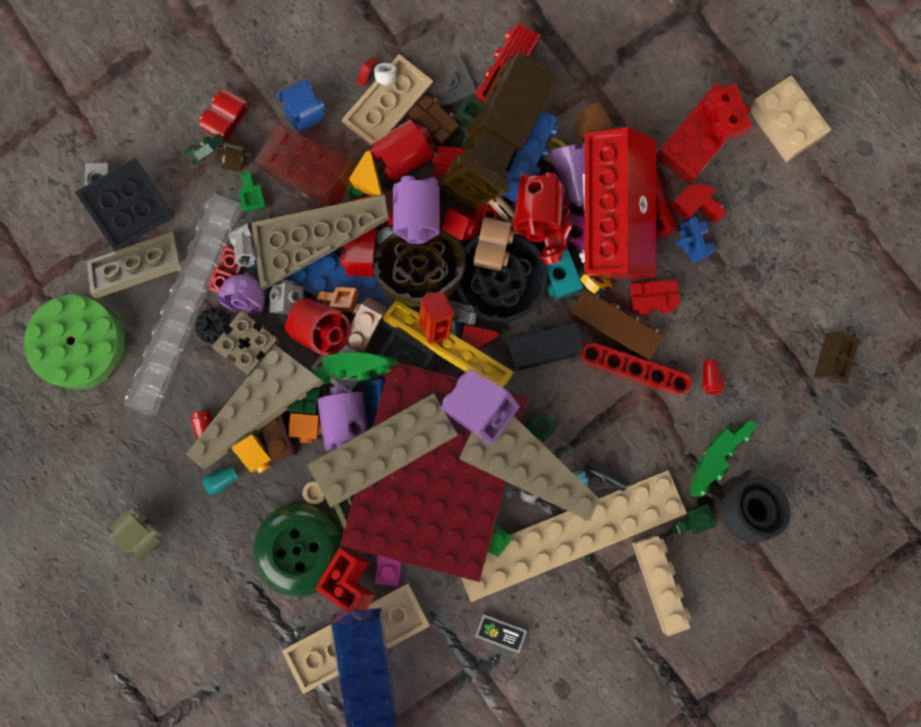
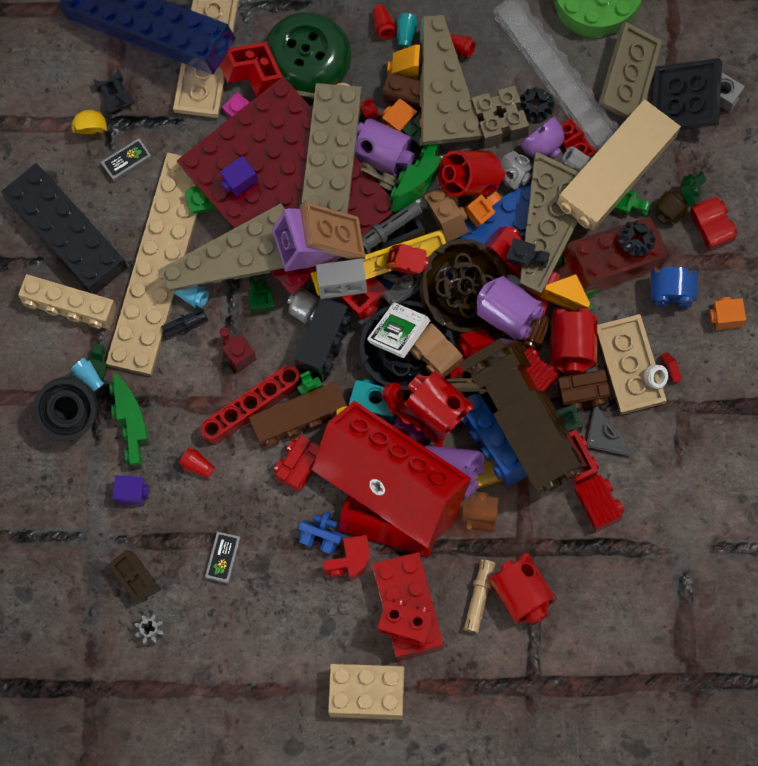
camera: 130 degrees right, 10 degrees down
none -> black brick [1,162,127,294]
none -> medium azure cone [70,358,104,392]
none -> yellow hair [72,110,107,135]
none -> black piece [93,69,134,114]
none -> dark purple brick [113,475,150,506]
none -> light grey gear [135,614,165,645]
none -> tile [205,532,241,584]
none -> dark purple brick [220,156,259,197]
none -> dark red brick [220,327,257,373]
none -> light grey head [287,289,320,323]
none -> green plate [297,371,323,396]
none -> medium nougat tile [300,202,365,260]
none -> light grey hinge [316,258,367,299]
none -> red brick [340,290,378,320]
none -> red tile [361,98,381,120]
none -> dark tan plate [361,162,398,191]
none -> dark grey pin [362,201,423,254]
none -> white tile [367,302,430,358]
none -> red cone [372,5,397,39]
none -> tan pin [463,560,496,633]
none -> red cylinder [488,553,556,624]
none -> black plate [506,238,550,269]
none -> tan brick [557,99,681,232]
none -> black gear [618,220,656,256]
none -> orange brick [709,297,746,330]

